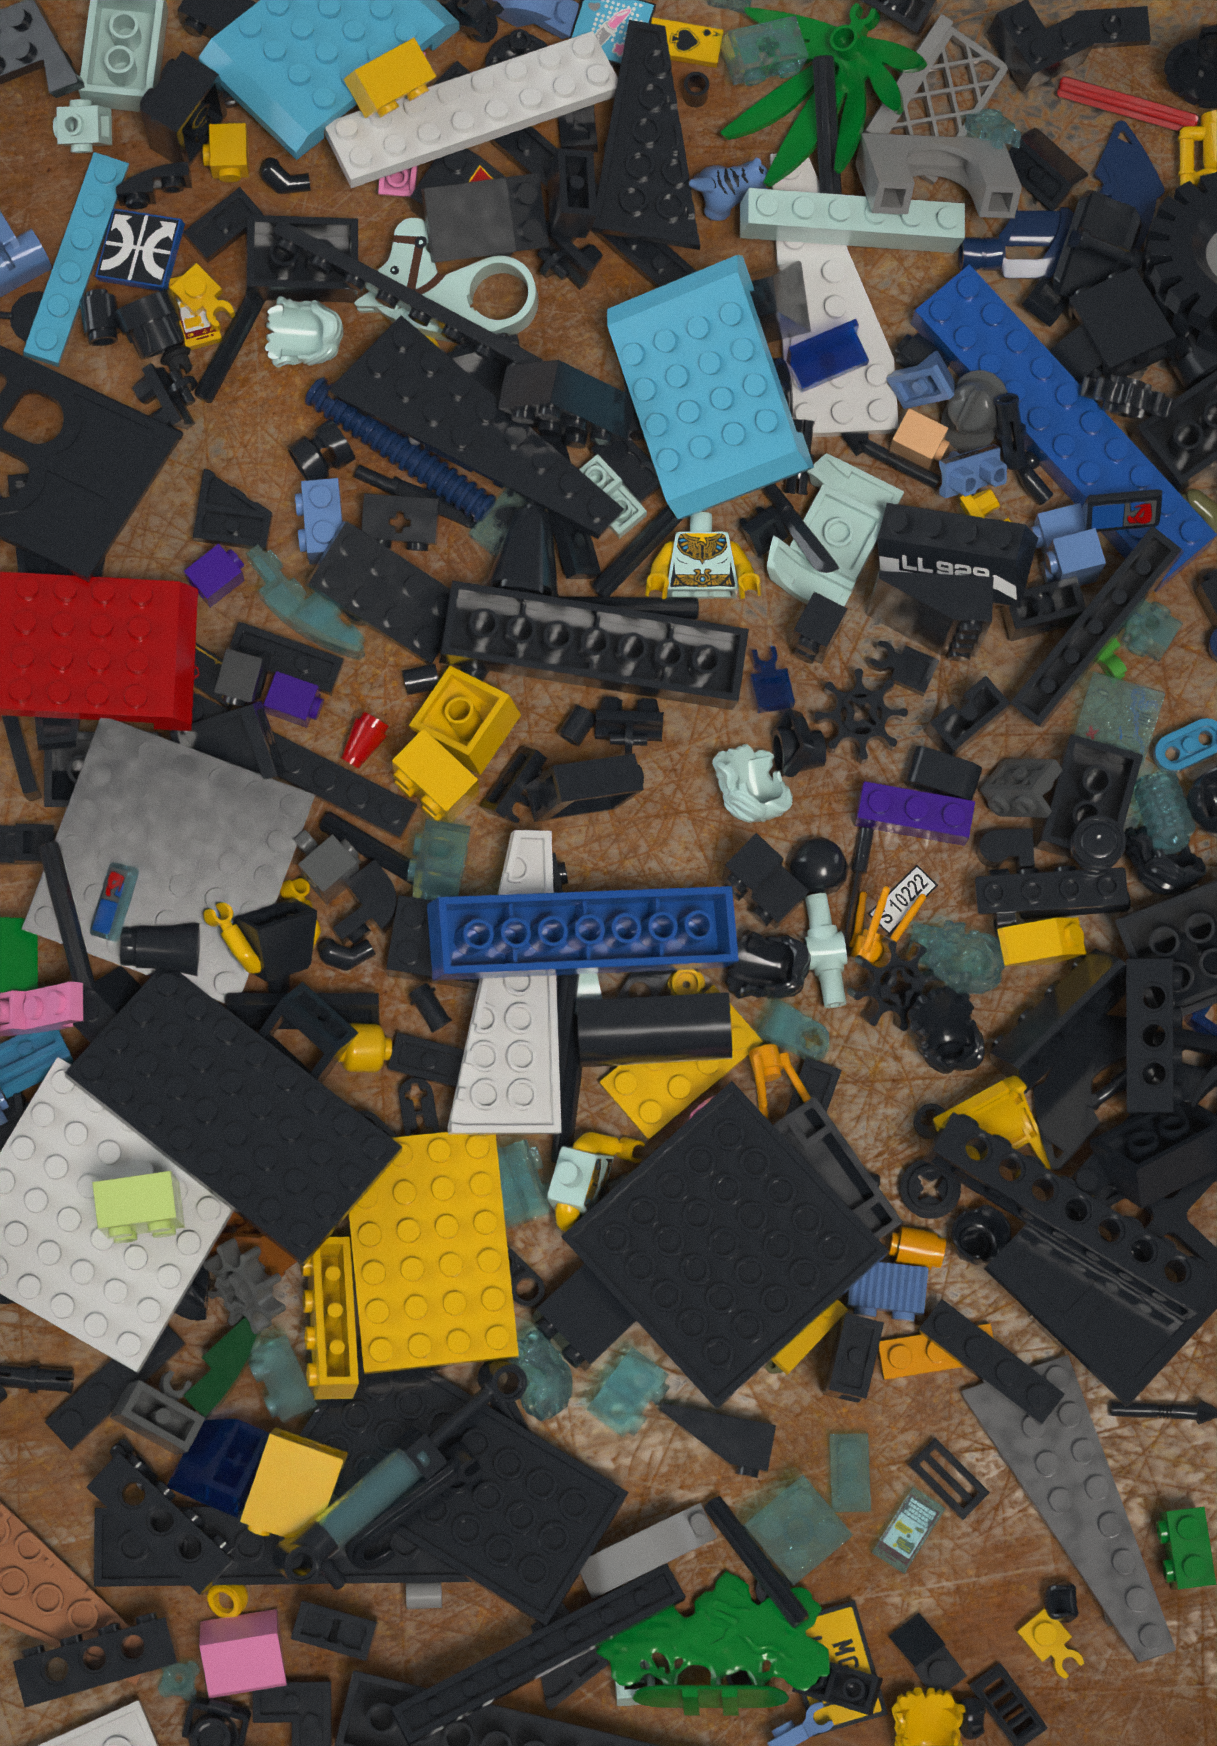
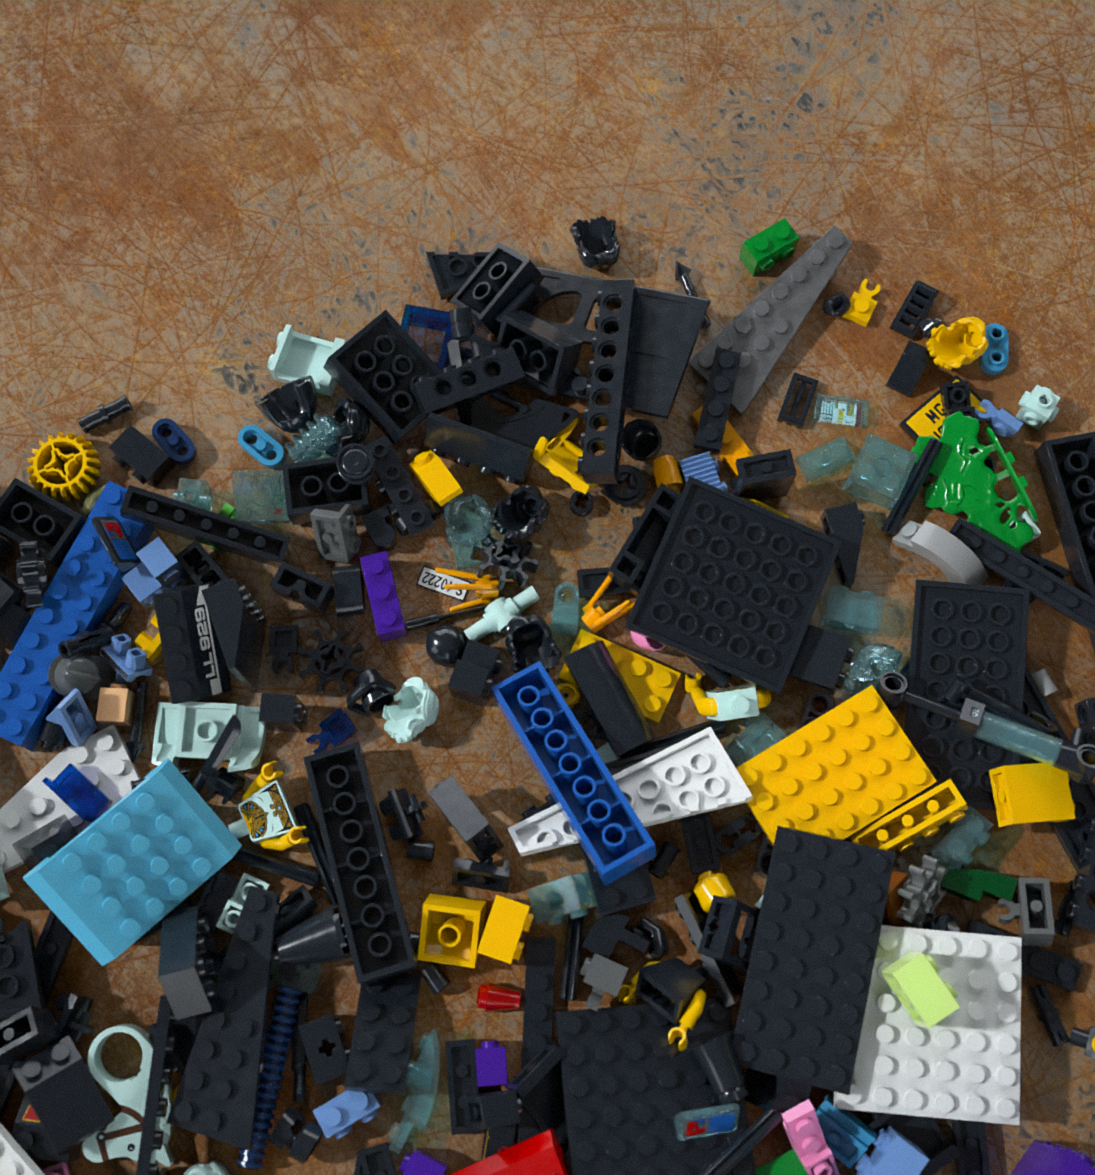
camera: 110 degrees left, 5 degrees down
clear blue slope [167,1419,270,1518] -> none

